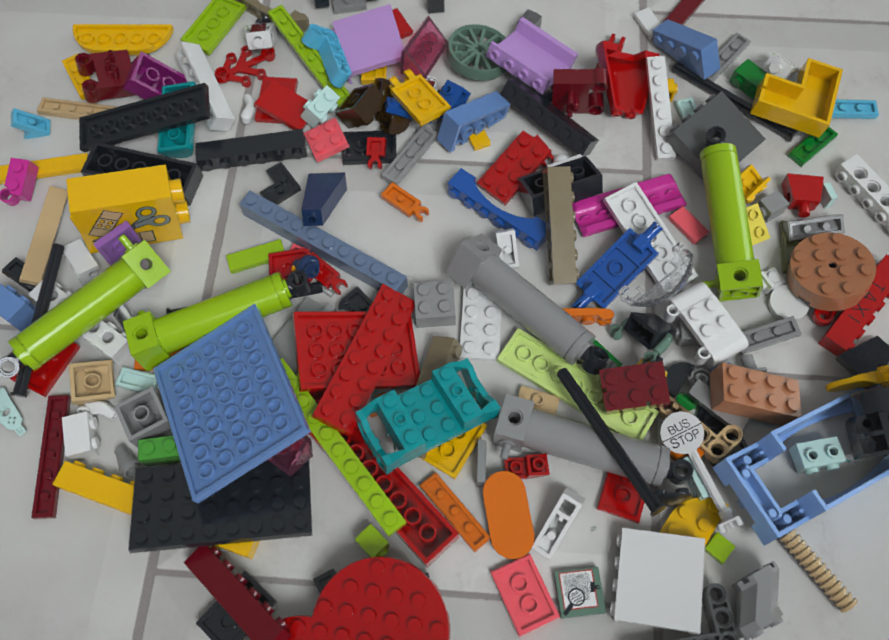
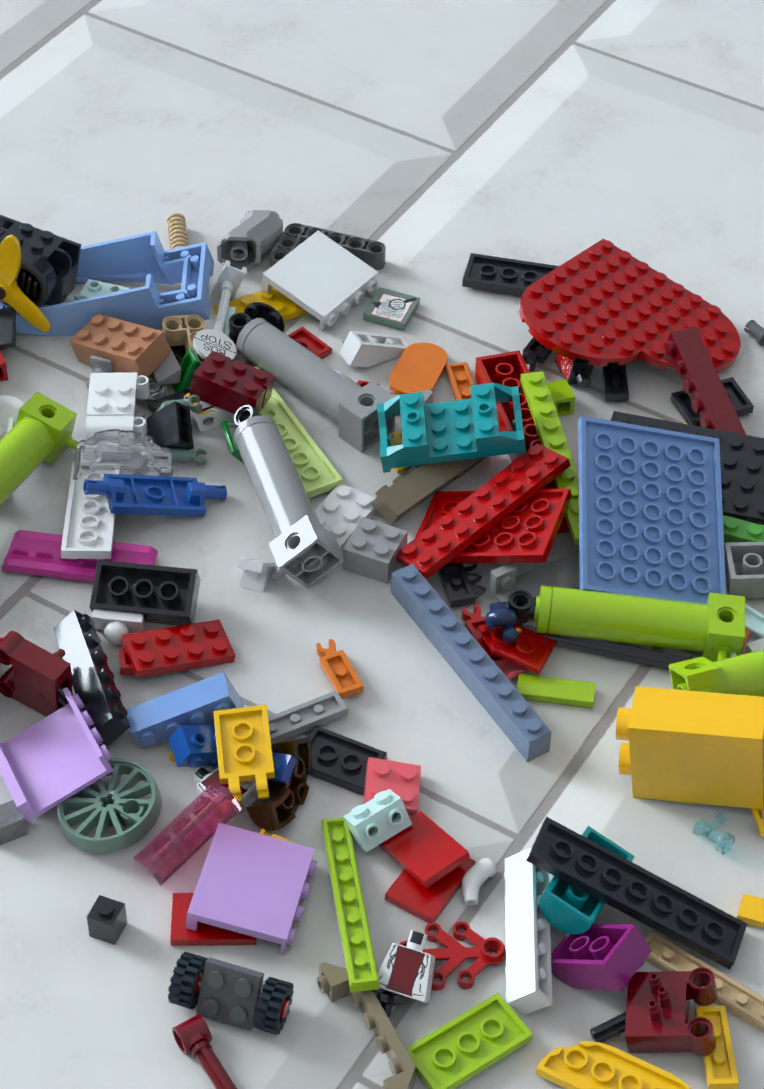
camera: 155 degrees left, 20 degrees down
black brick [81,142,203,206] -> none
black brick [195,129,308,171] -> none
black plate [259,162,301,205] -> none
medium azure beam [301,24,352,88] -> none
dark blue slope [301,172,347,226] -> none
dark brown brick [335,83,387,129] -> none
red plate [366,137,387,170] -> none
blue arch [448,168,546,251] -> none
coral tile [490,554,560,637] -> none
tan plate [518,385,560,414] -> none
dark tan brick [543,166,579,285] -> none
black axle [557,368,667,516] -> none
orange hinge [562,308,614,326] -> none
coral tile [668,206,709,245] -> none
lime tile [705,532,736,564] -> none
light grey hinge [740,316,802,355] -> none

